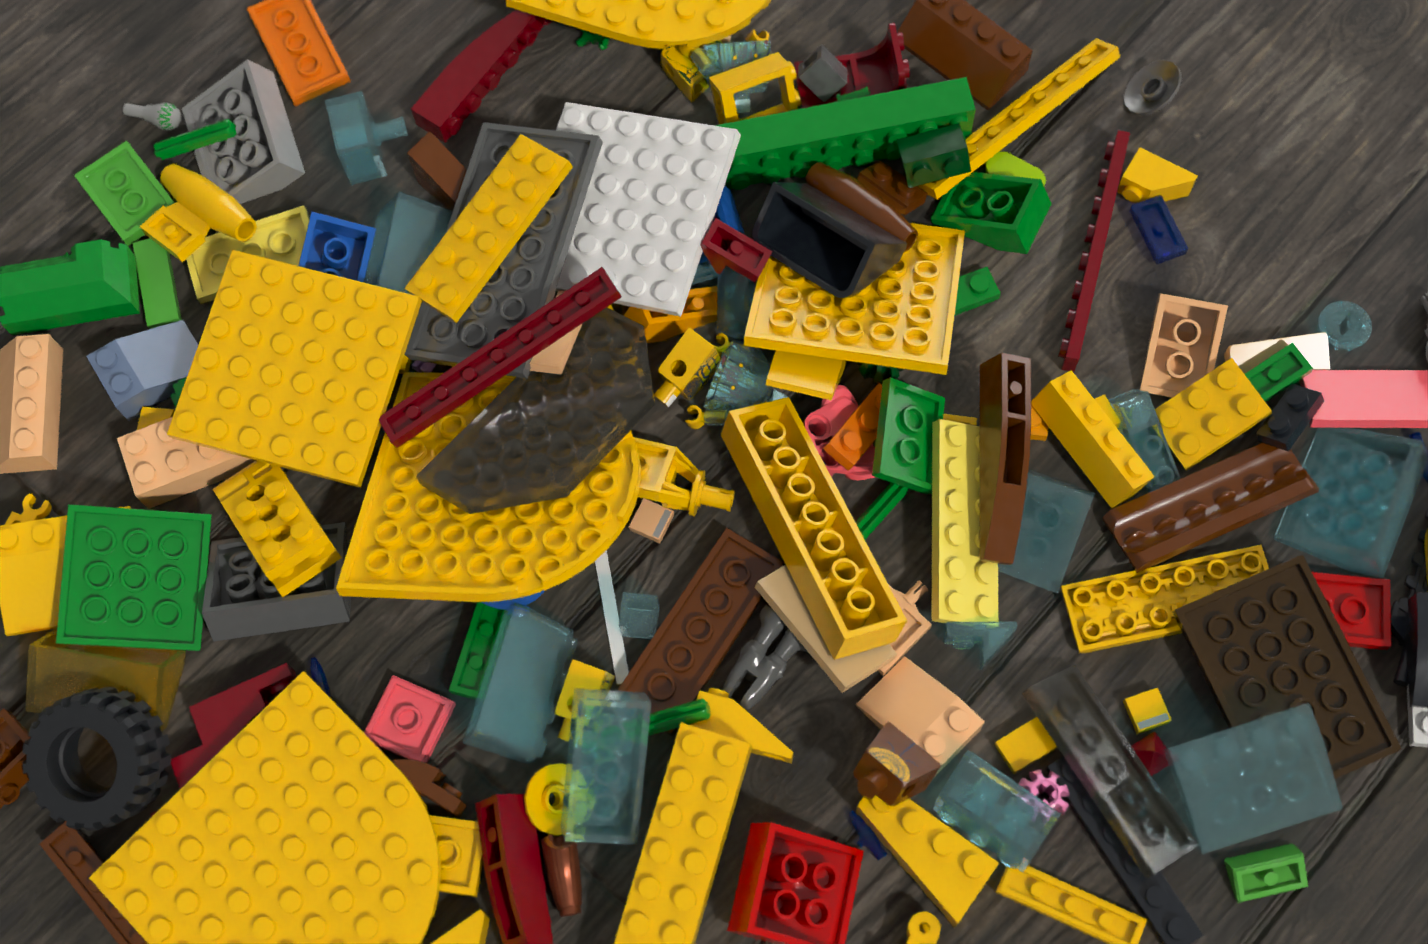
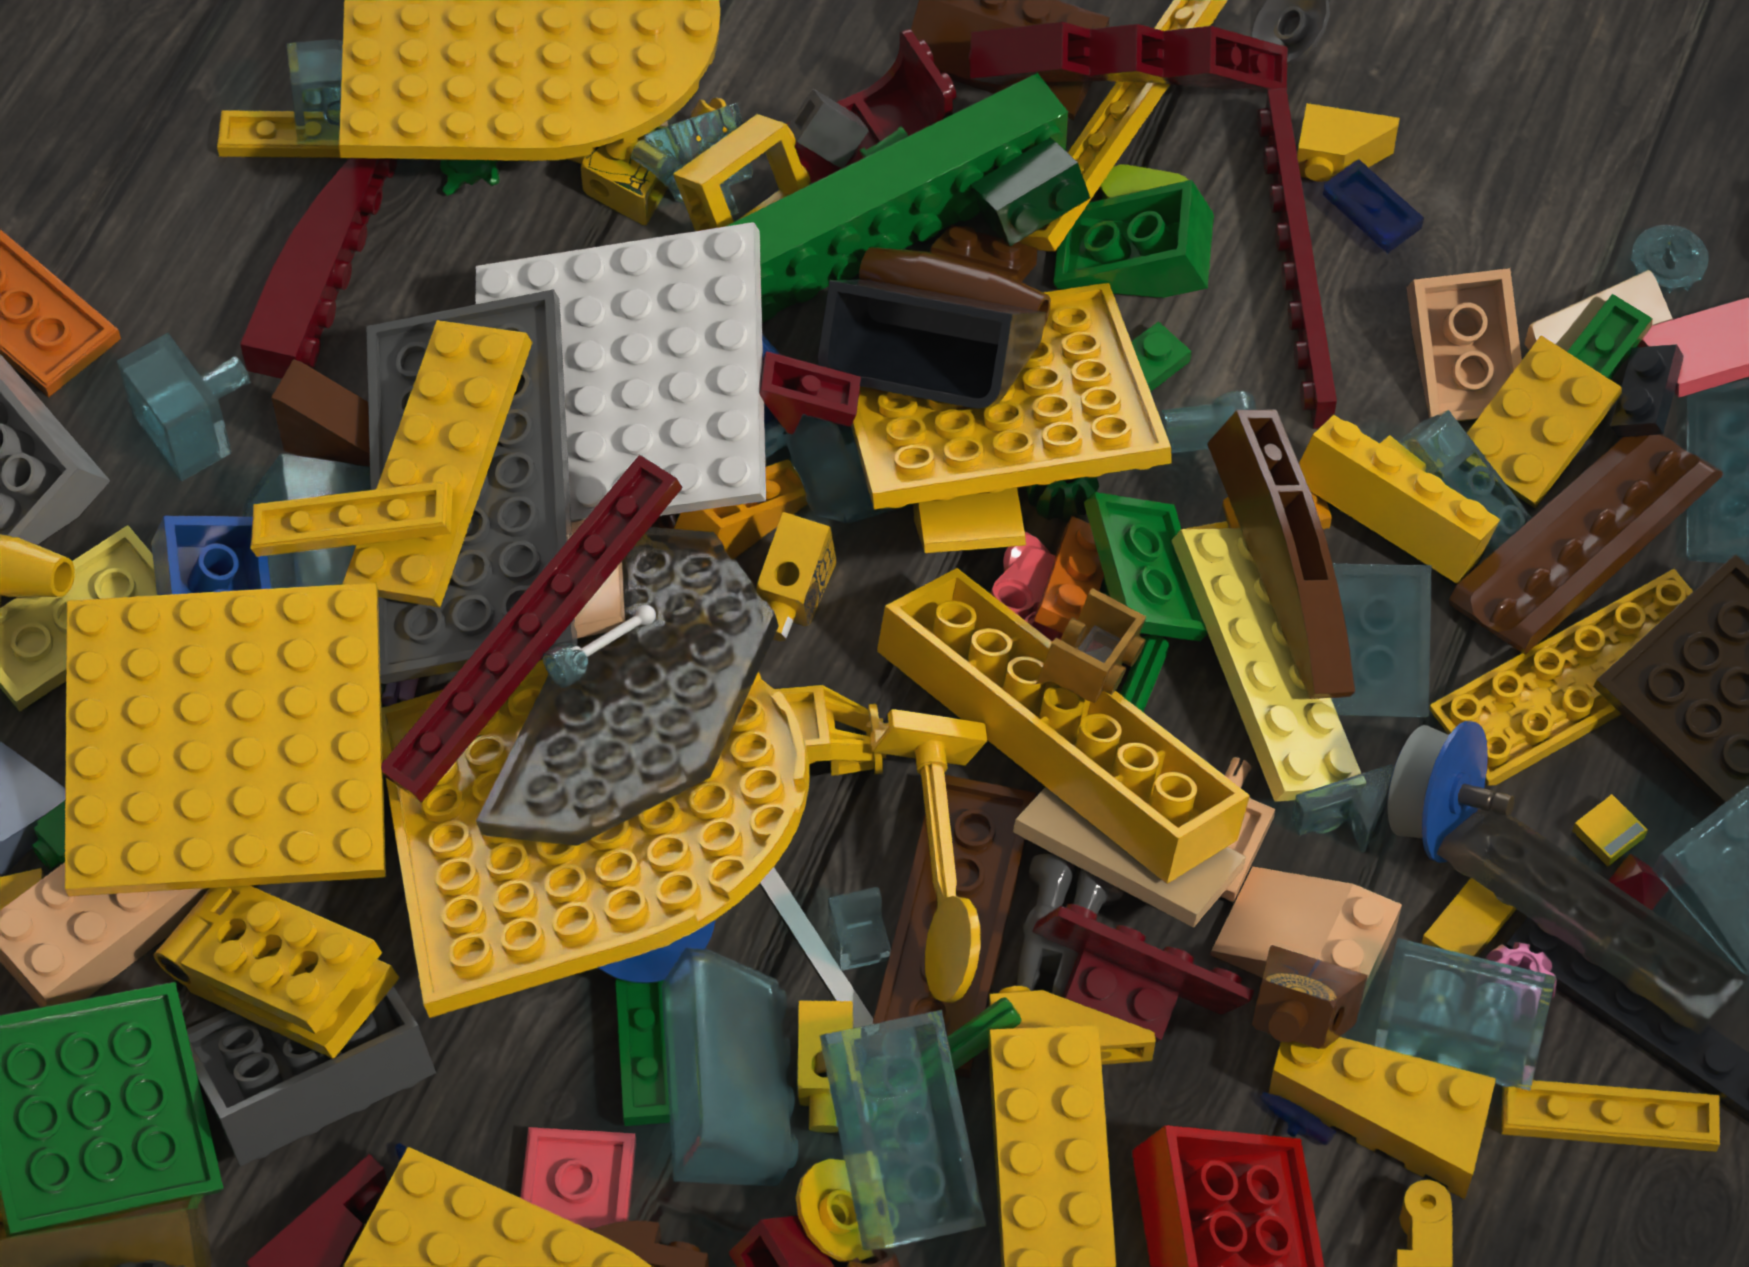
camera: 25 degrees left, 10 degrees down
light nougat tile [629,498,674,544] -> none
clear light blue torso [685,333,787,429] -> none
none -> yellow tile [251,481,453,557]
none -> hinge [543,605,656,689]
none -> yellow piece [870,709,987,1003]
none -> dark red arch [969,22,1288,93]
none -> dark red bracket [1032,904,1254,1042]
none -> pearl gold window [1036,588,1146,703]
none -> clear light blue piece [1161,391,1257,453]
none -> piece [1388,720,1515,863]

